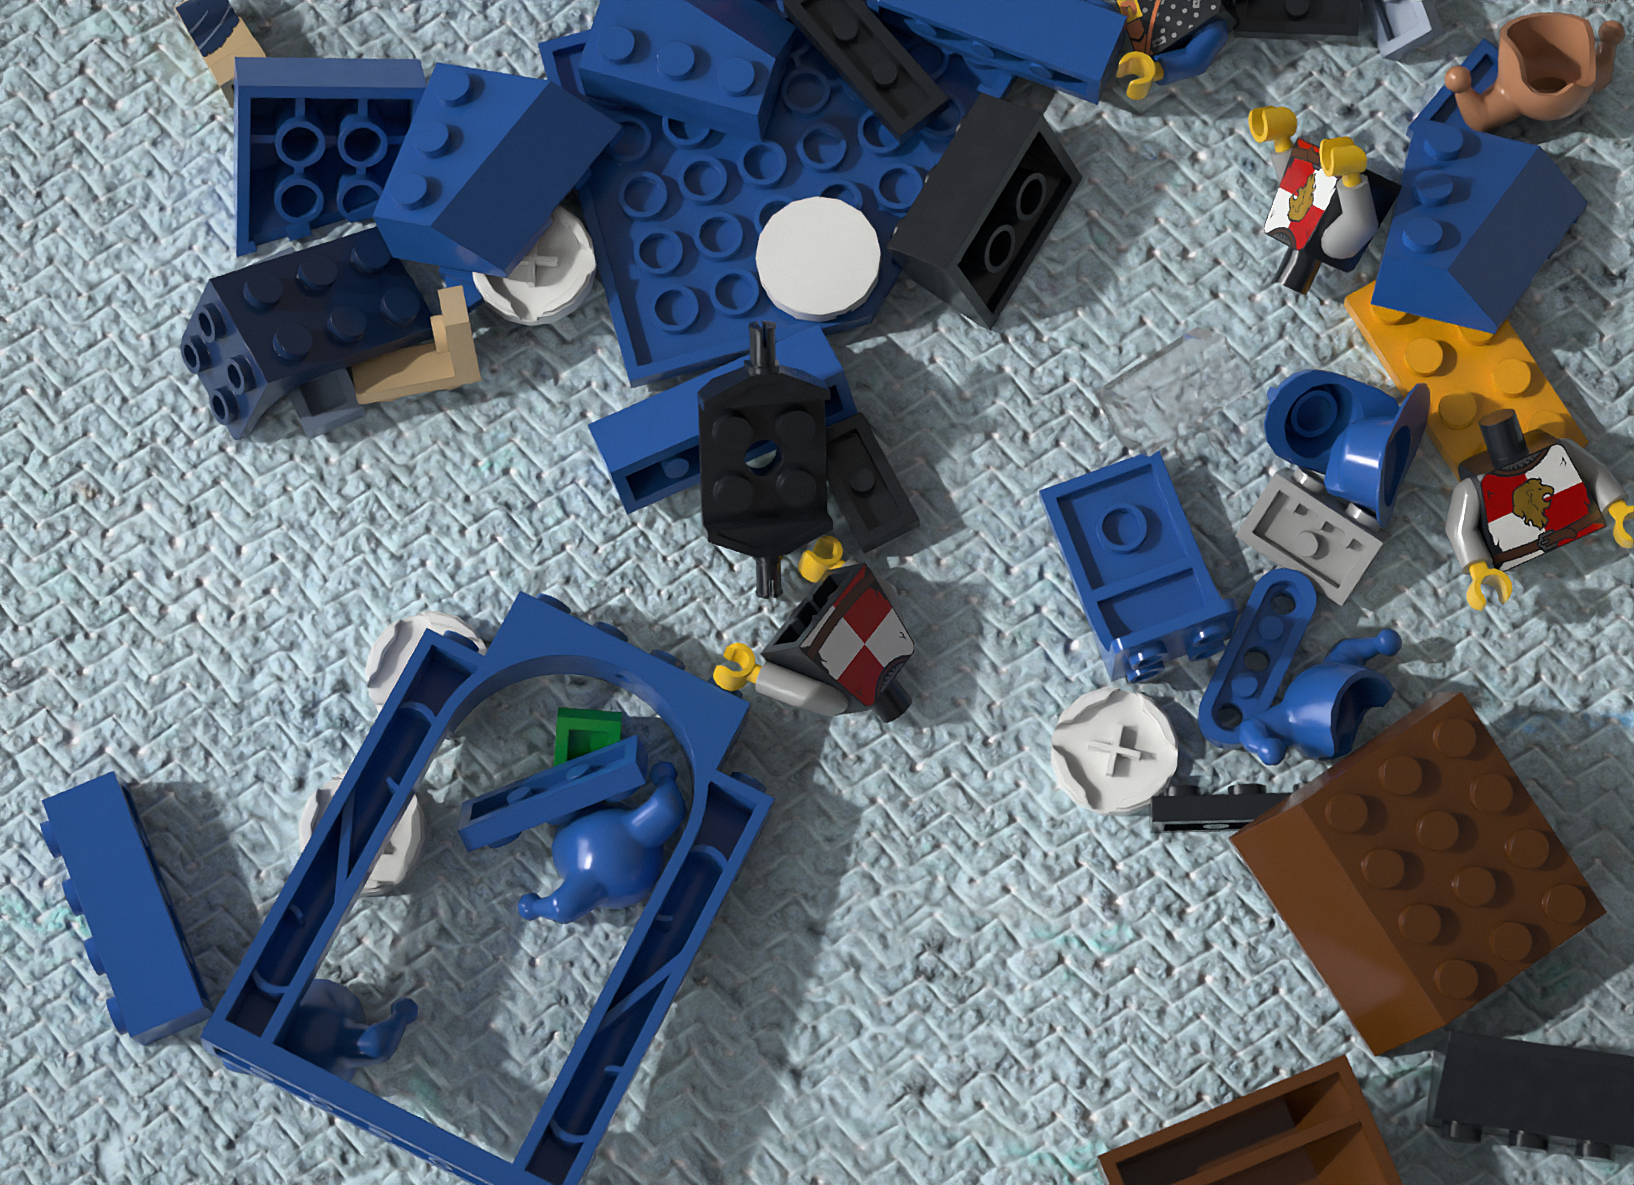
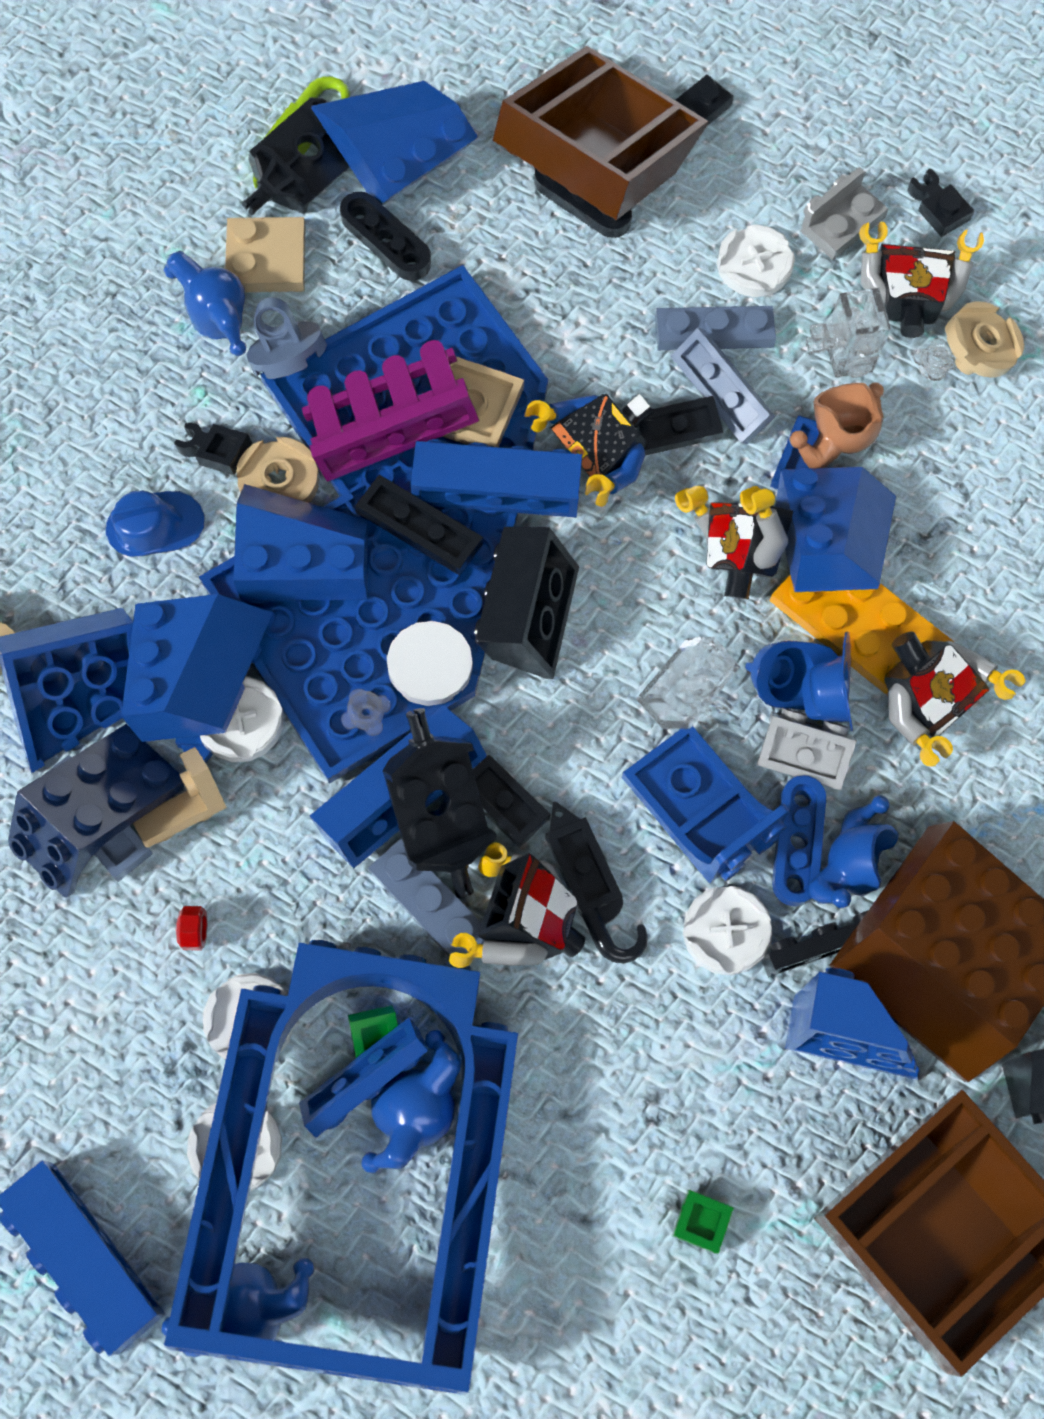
camera: 30 degrees left, 5 degrees down
none -> red tile [175,906,208,951]
none -> clear plate [341,689,391,736]
none -> sand blue plate [368,838,484,957]
none -> black plate [545,802,648,964]
none -> green plate [672,1190,734,1255]
none -> blue wedge [785,968,920,1081]

